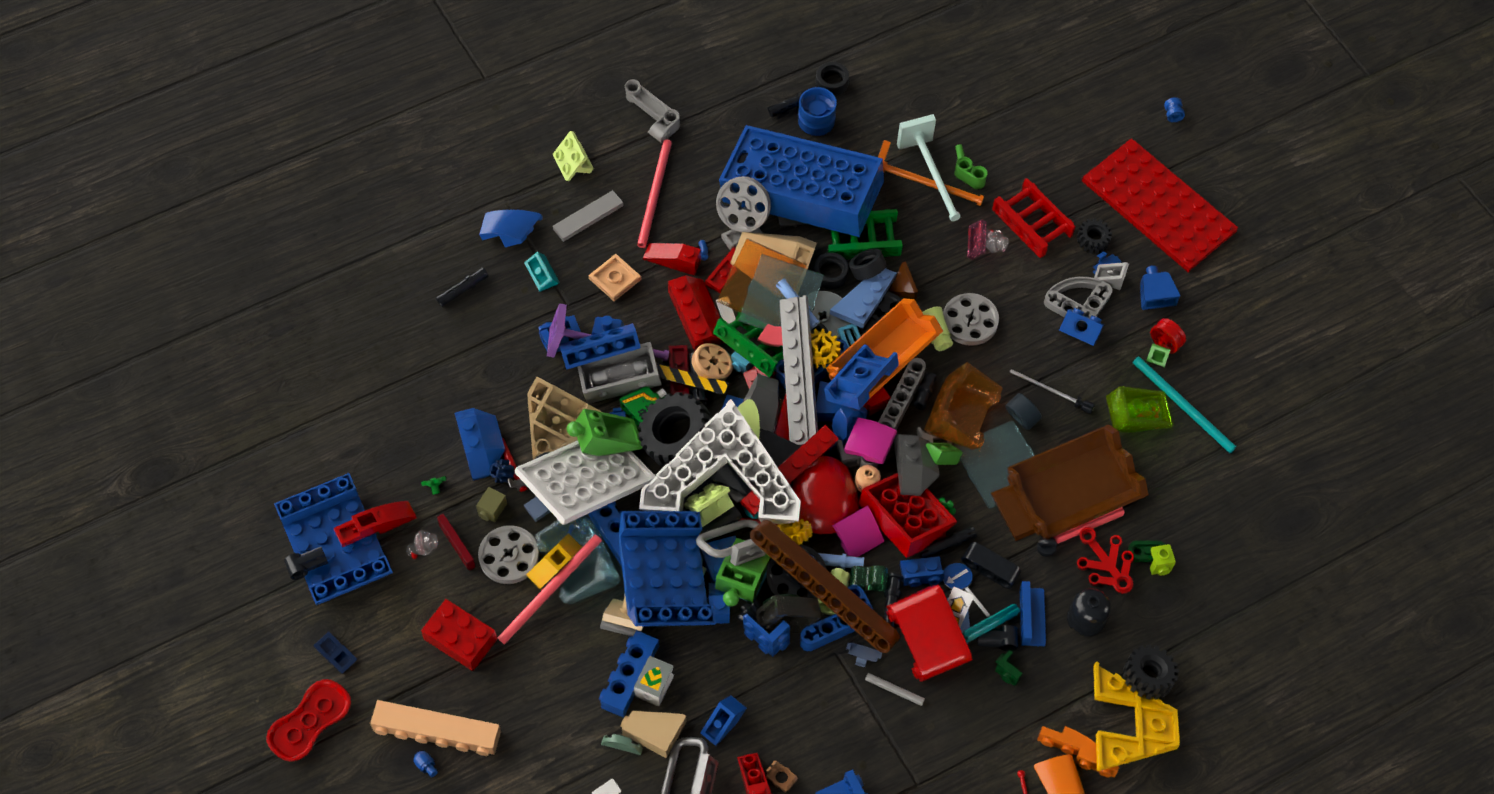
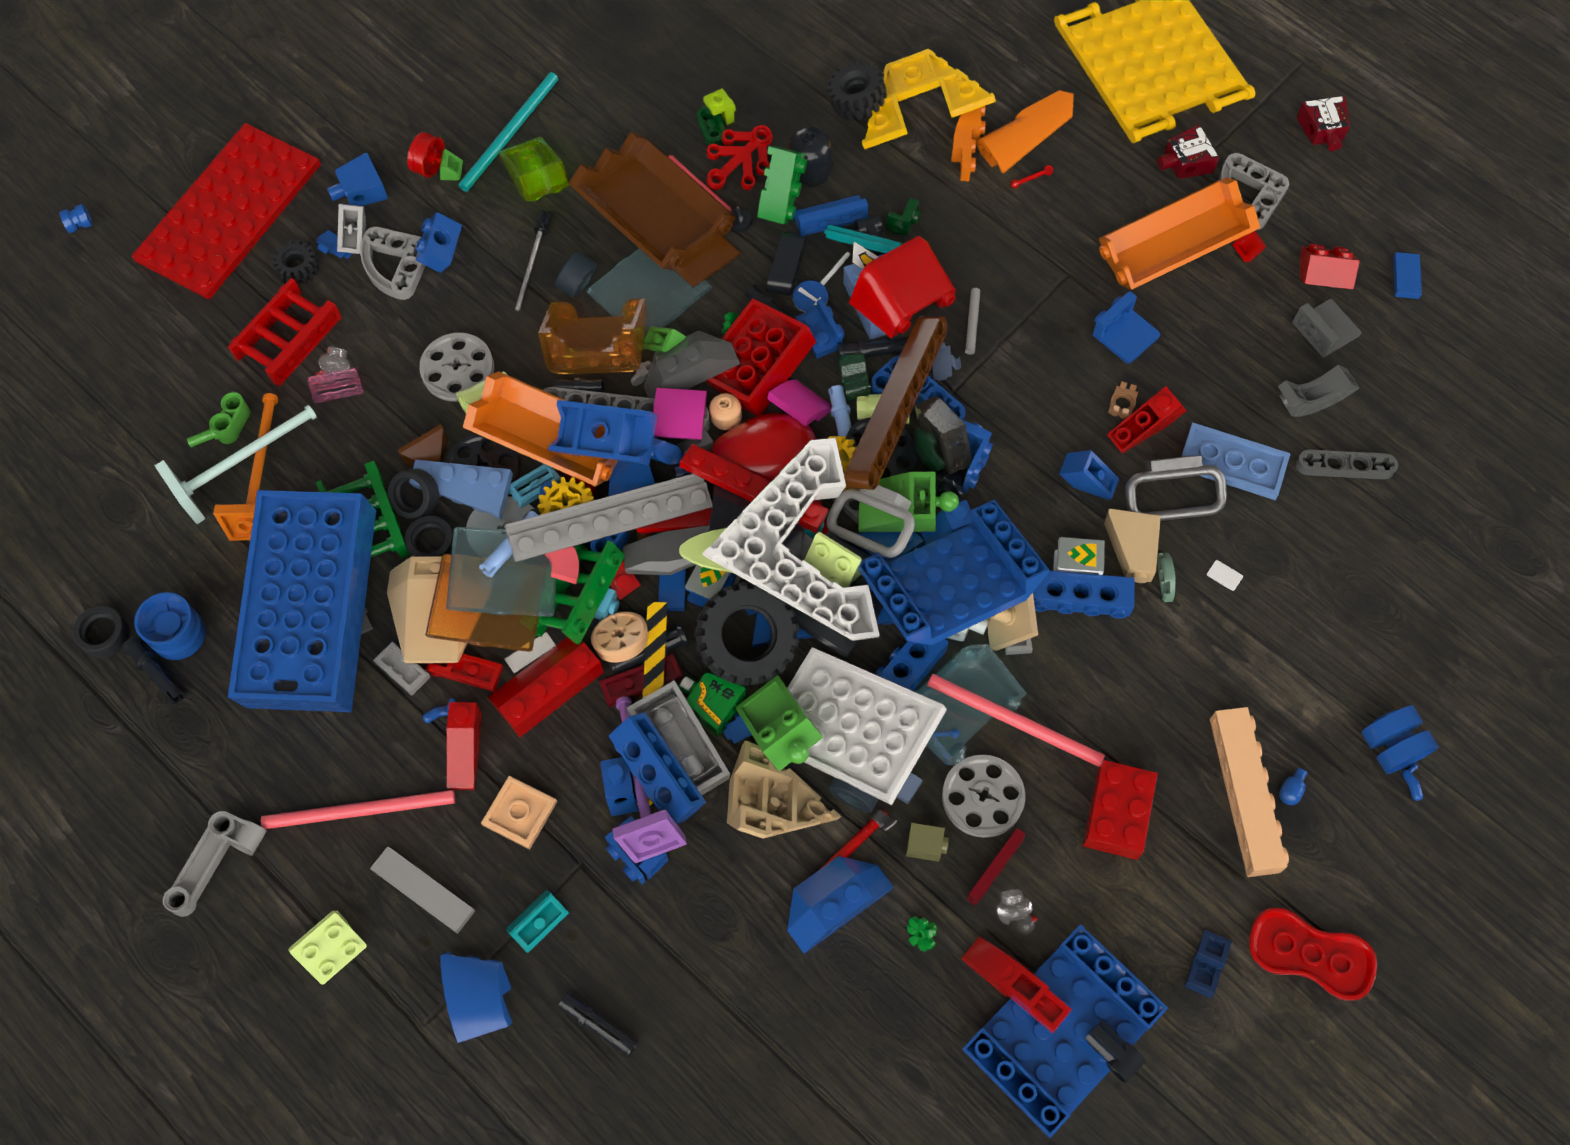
camera: 105 degrees left, 5 degrees up
dark blue gear [490,459,515,483] -> none
yellow slope [526,533,582,589] -> none
light grey wedge [716,176,771,232] -> none
none -> wedge [757,146,807,224]

